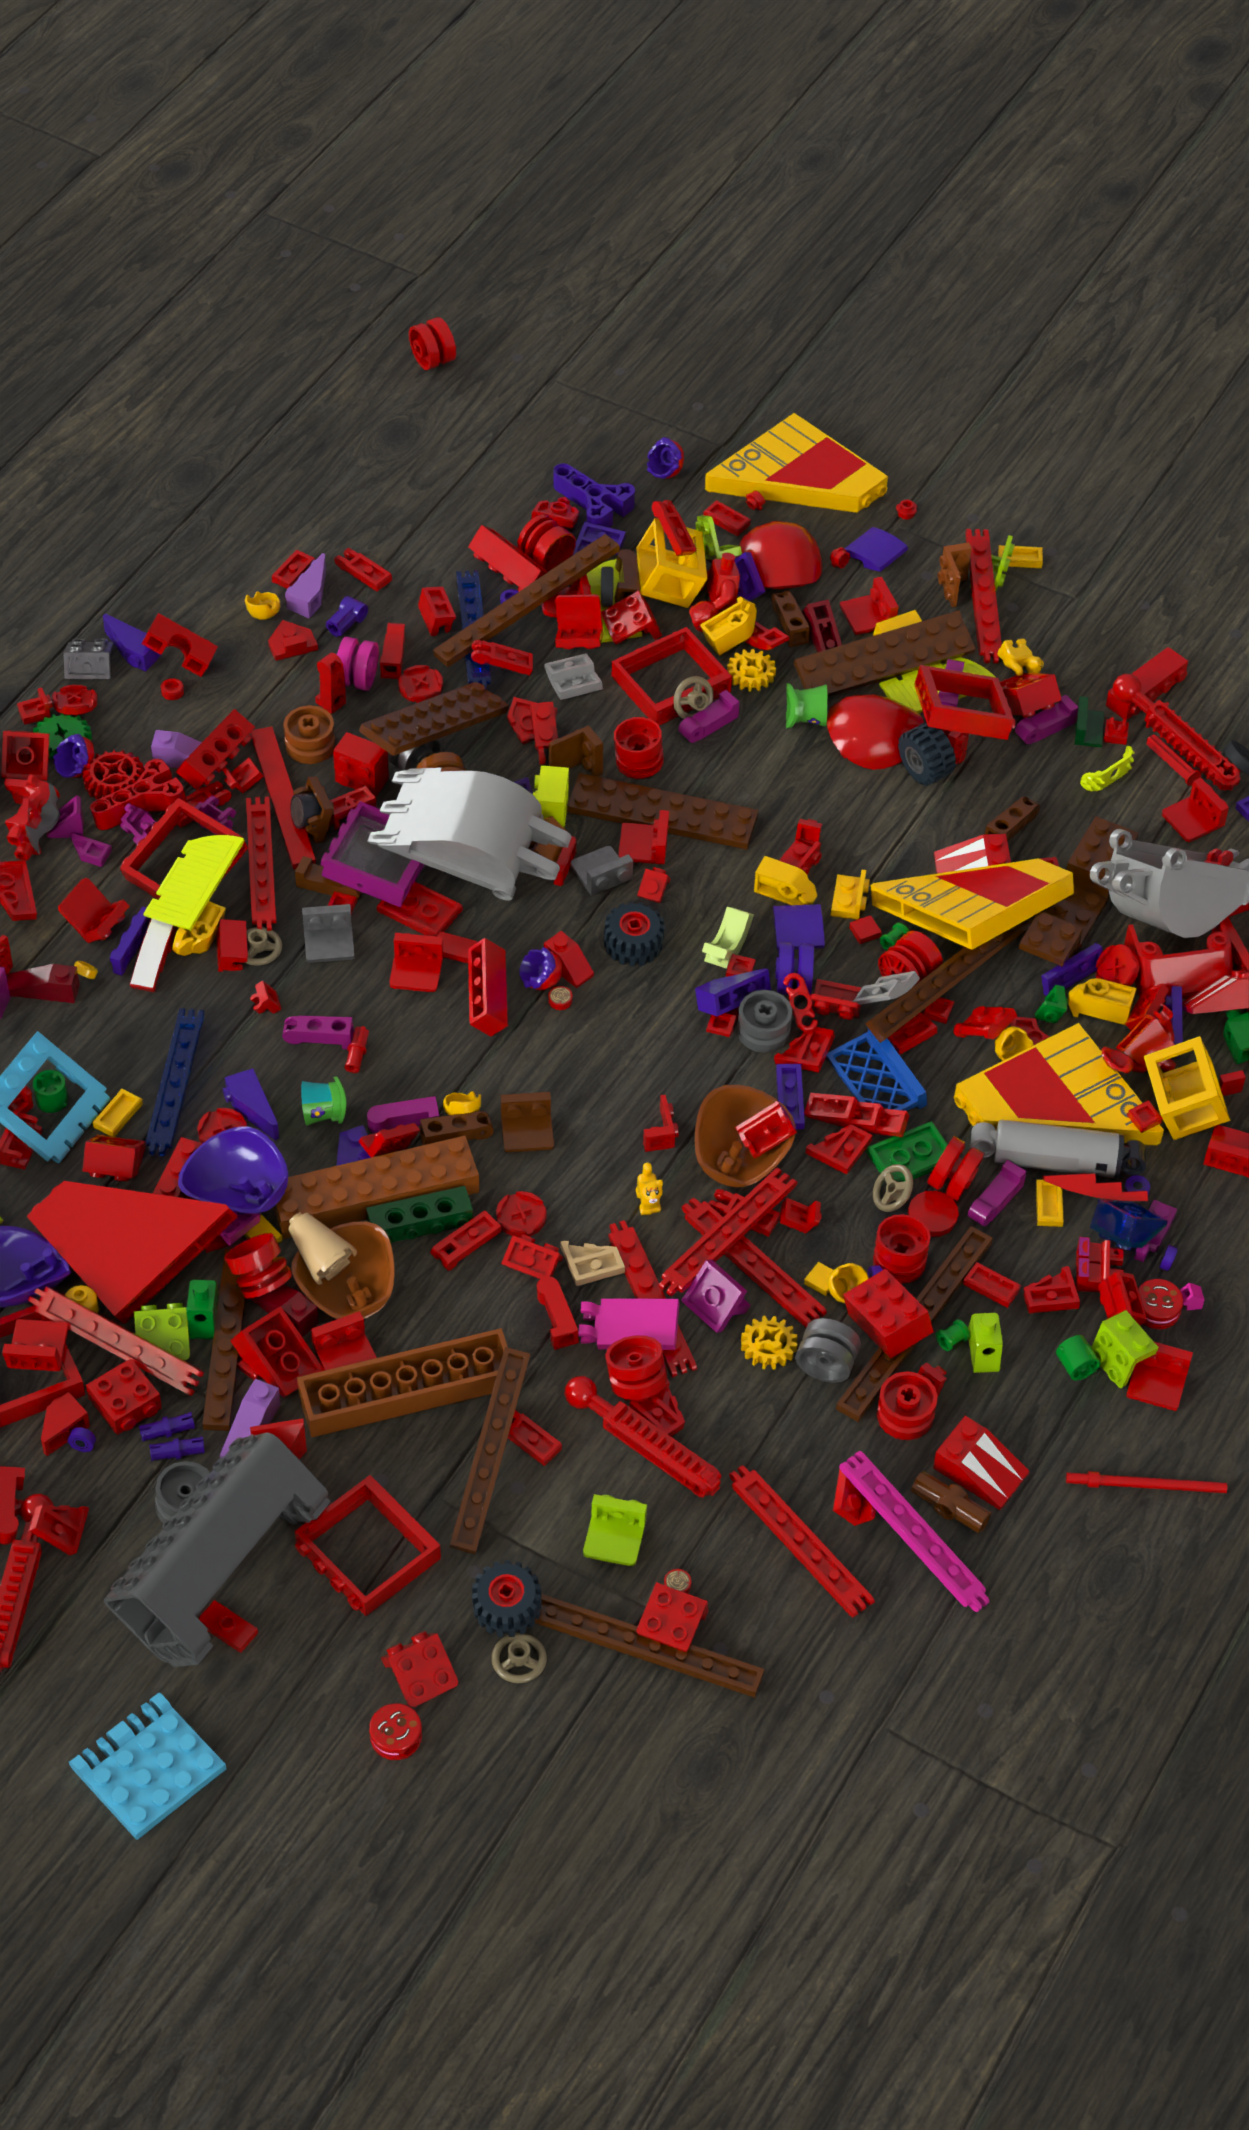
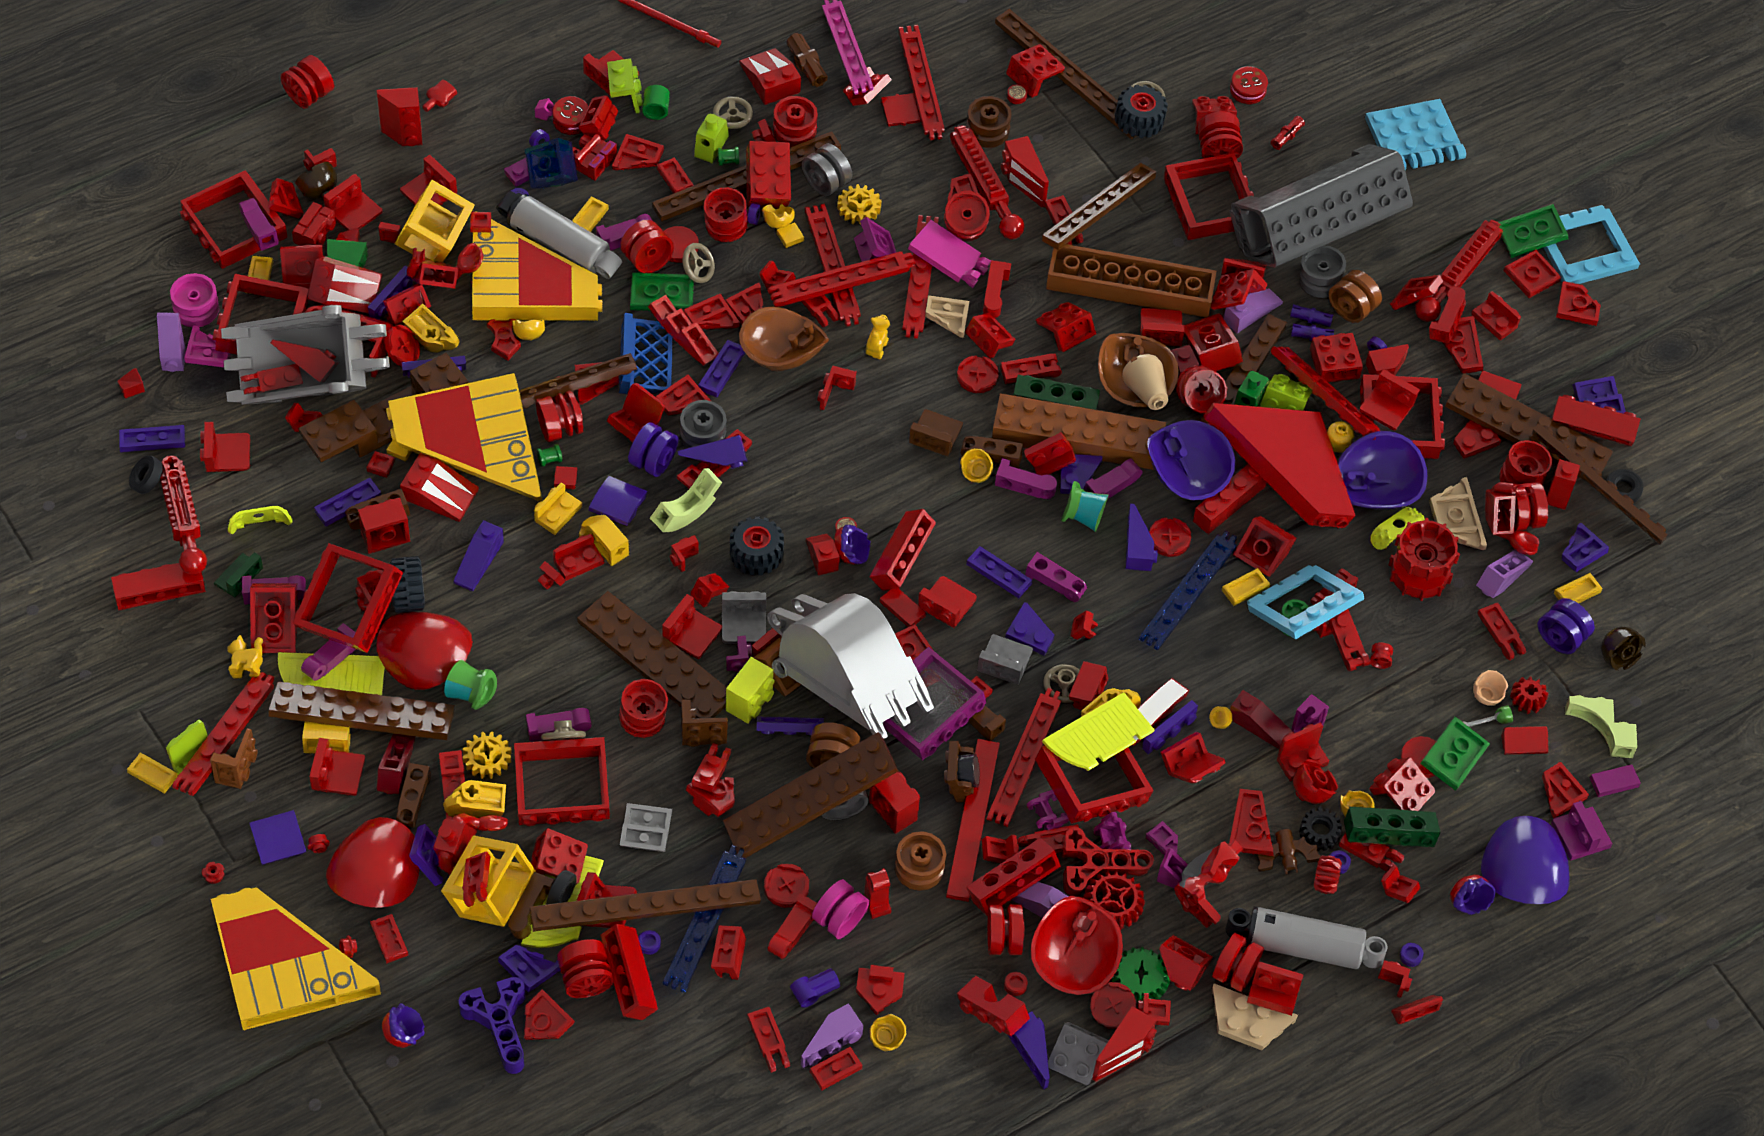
camera: 155 degrees left, 5 degrees up
dark purple hair [53,734,95,778] -> none
red hinge [329,786,377,830] -> none
red axle [344,1026,369,1073] -> none
red hinge [471,640,533,676] -> none
red bracket [555,594,603,649] -> none
lime bracket [583,1494,647,1566] -> none
lime bracket [695,515,742,560] -> none
red hinge [735,1101,797,1159] -> none
red piece [783,973,818,1032] -> none
light grey slope [853,971,920,1005] -> none
red plate [954,1006,1017,1039] -> none
green bracket [1035,985,1068,1024] -> none
red slope [1043,1173,1148,1201] -> none
red tile [1104,717,1129,745] -> none
red axle [1146,734,1201,786] -> none
none -> dark purple plate [314,478,381,527]
none -> red brick [358,498,410,554]
none -> dark purple slope [453,520,504,591]
none -> red bracket [670,535,699,572]
none -> dark tan piece [713,97,753,129]
none -> red wing [725,283,763,325]
none -> magenta bracket [726,635,752,672]
none -> red piece [881,93,920,127]
none -> reddish brown wheel [966,96,1012,148]
none -> dark purple plate [967,546,1032,599]
none -> red wheel [987,904,1025,955]
none -> red slope [1001,136,1049,208]
none -> dark purple wing [1005,602,1055,656]
none -> red piece [1031,896,1123,995]
none -> red bracket [1036,302,1096,352]
none -> magenta leg [1084,459,1142,499]
none -> red slope [1092,1006,1157,1081]
none -> red wheel [1198,111,1243,158]
none -> red bracket [1210,269,1267,310]
none -> red pin [1271,116,1305,150]
none -> dark orange wheel [1329,270,1382,323]

